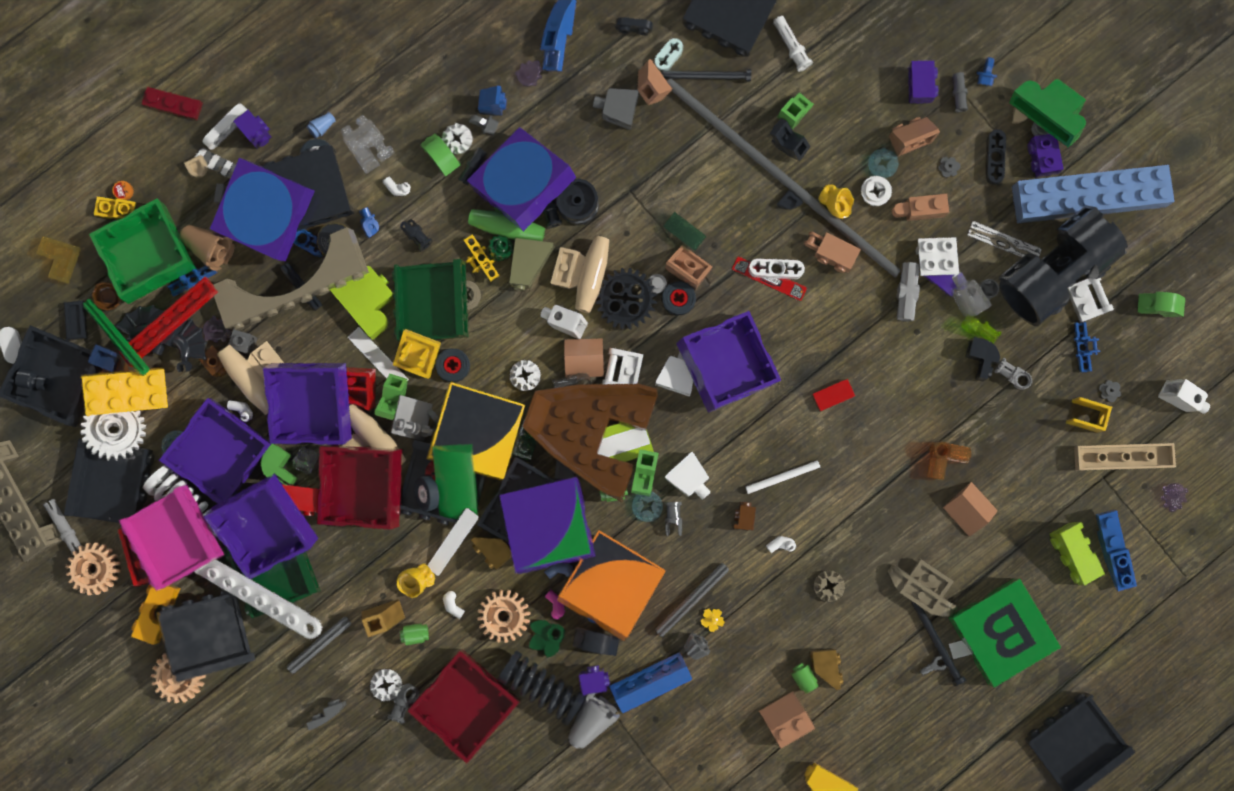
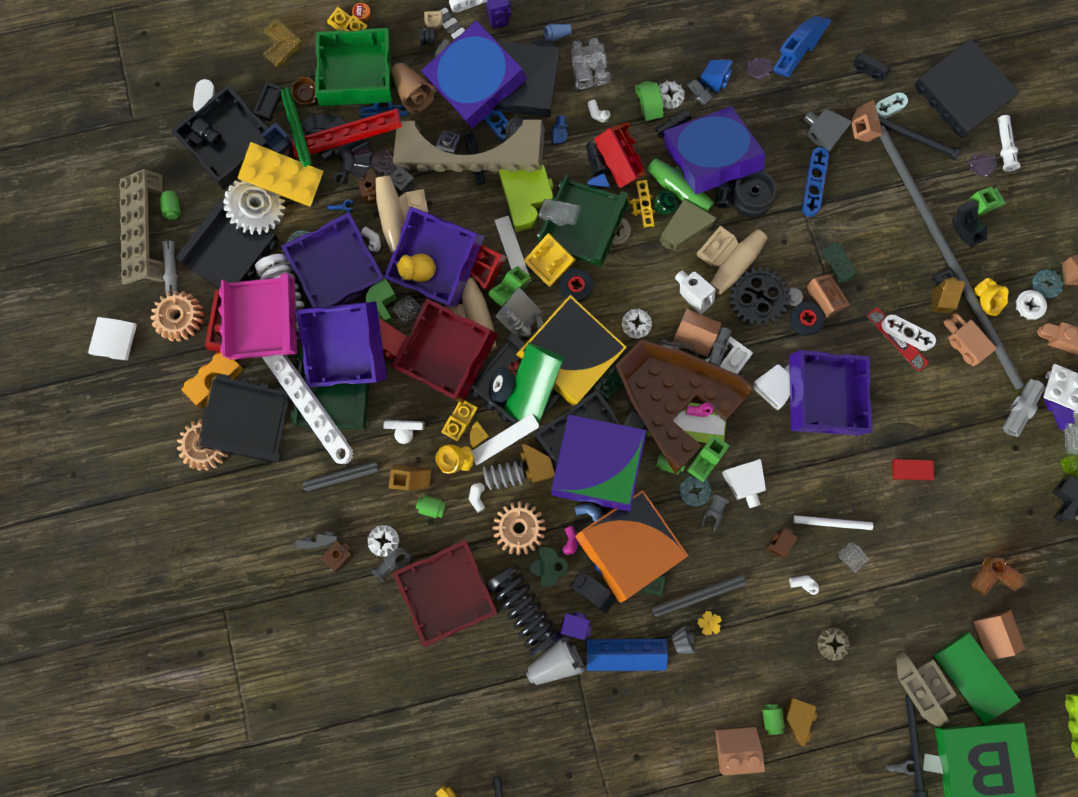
camera: 25 degrees right, 5 degrees down
none -> white slope [88,317,137,360]
none -> bright green brick [159,191,181,220]
none -> reddish brown brick [320,541,354,573]
none -> blue hand [328,199,353,213]
none -> white tile [384,420,425,444]
none -> yellow hair [397,254,436,282]
none -> black wheel [419,26,436,46]
none -> dark grey slope [436,130,460,153]
none -> yellow slope [441,400,479,442]
none -> yellow tile [470,421,489,448]
none -> light grey piece [483,460,525,490]
none -> clear tile [539,199,581,226]
none -> blue slope [587,173,610,187]
none -> red wedge [594,122,645,188]
none -> dark green tile [642,576,665,596]
none -> dark pink arm [686,402,714,417]
none -> dark grey pin [708,327,732,367]
none -> blue beam [802,147,829,217]
none -> clear slope [838,543,869,573]
none -> pearl gold slope [931,278,965,314]
none -> green slope [933,633,1021,724]
none -> clear purple piece [967,153,997,178]

